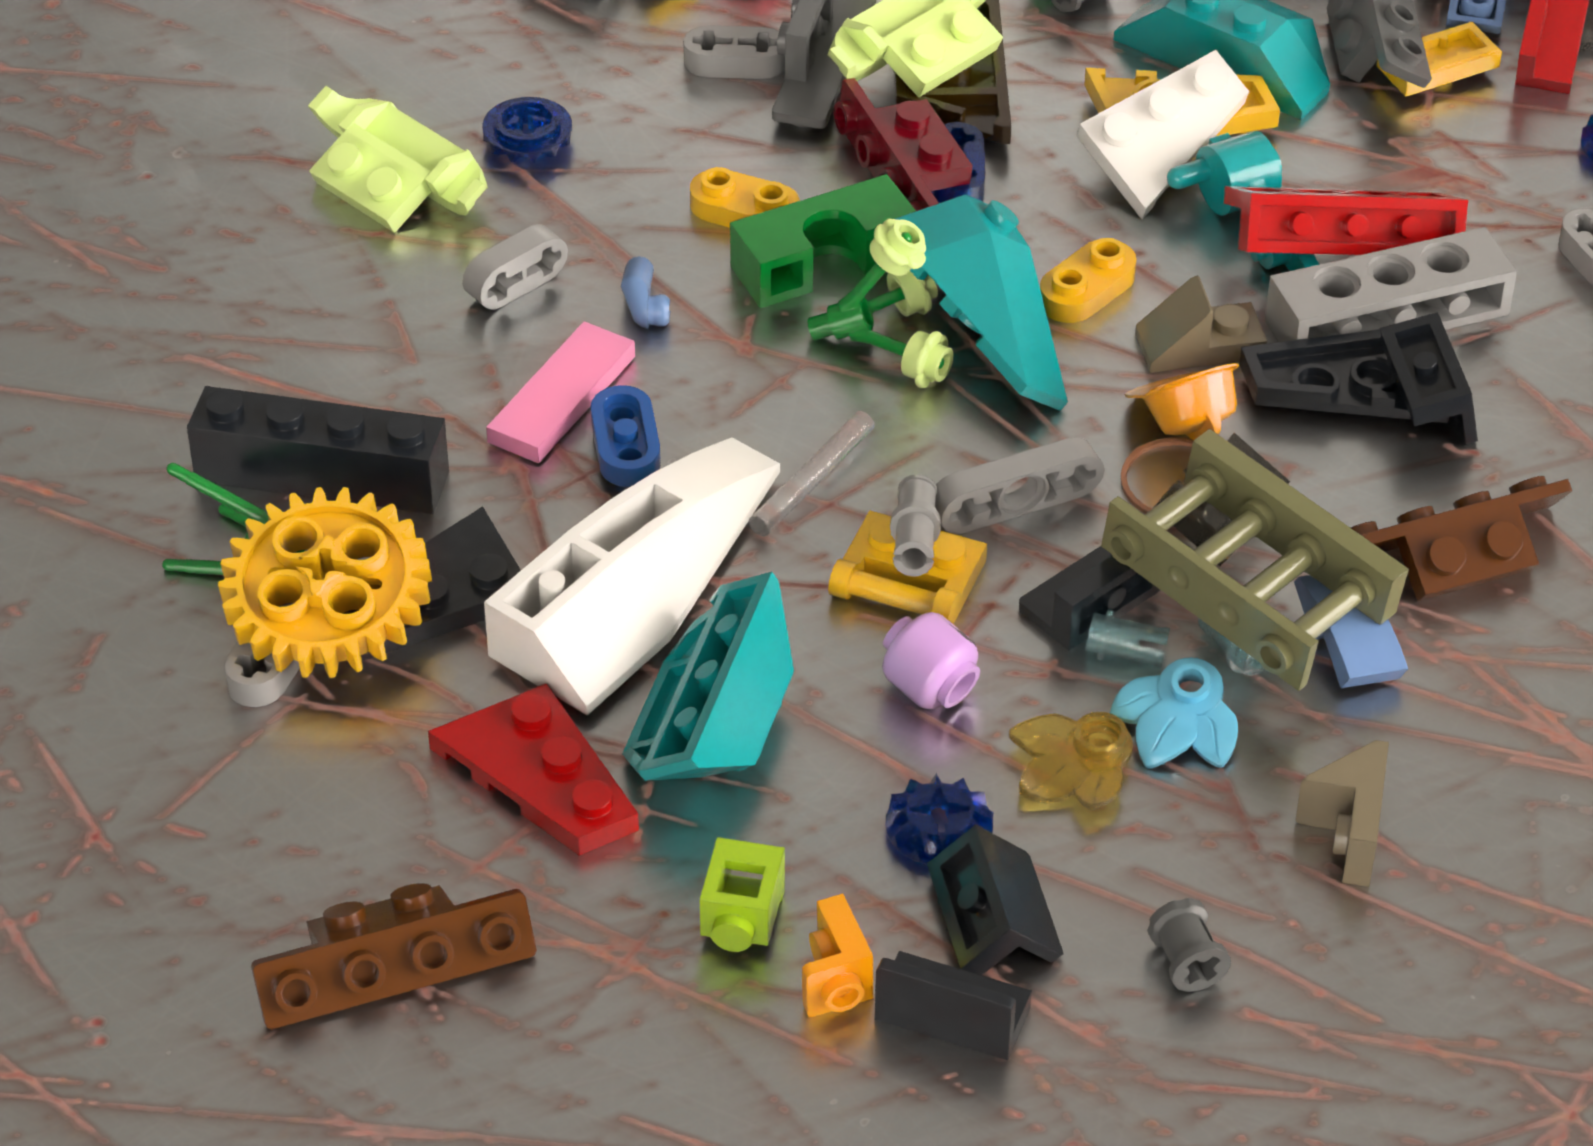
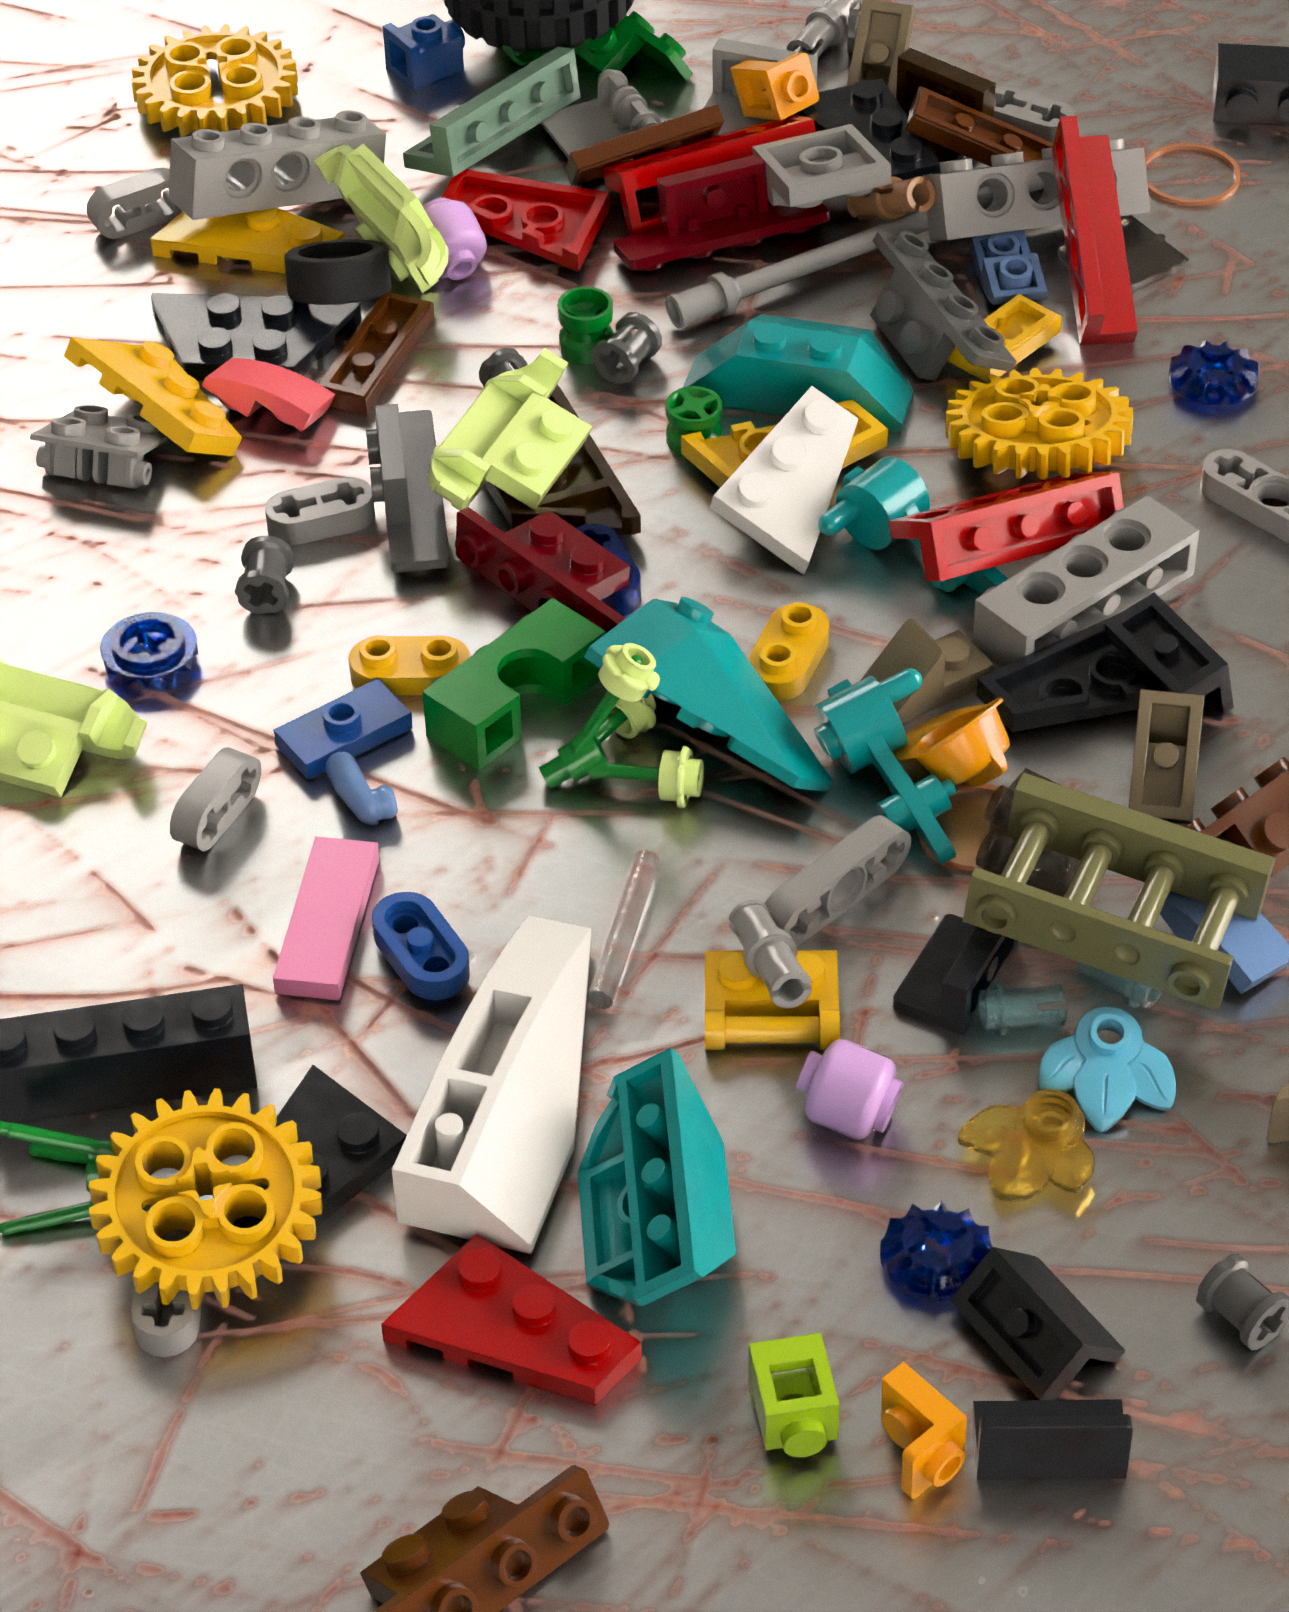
camera: 20 degrees left, 0 degrees up
none -> dark grey bush [234,535,295,614]
none -> plate [273,678,413,780]
none -> green wheel [665,386,722,456]
none -> teal piece [814,668,957,865]
none -> yellow gear [946,368,1133,479]
none -> dark tan slope [1128,689,1205,824]

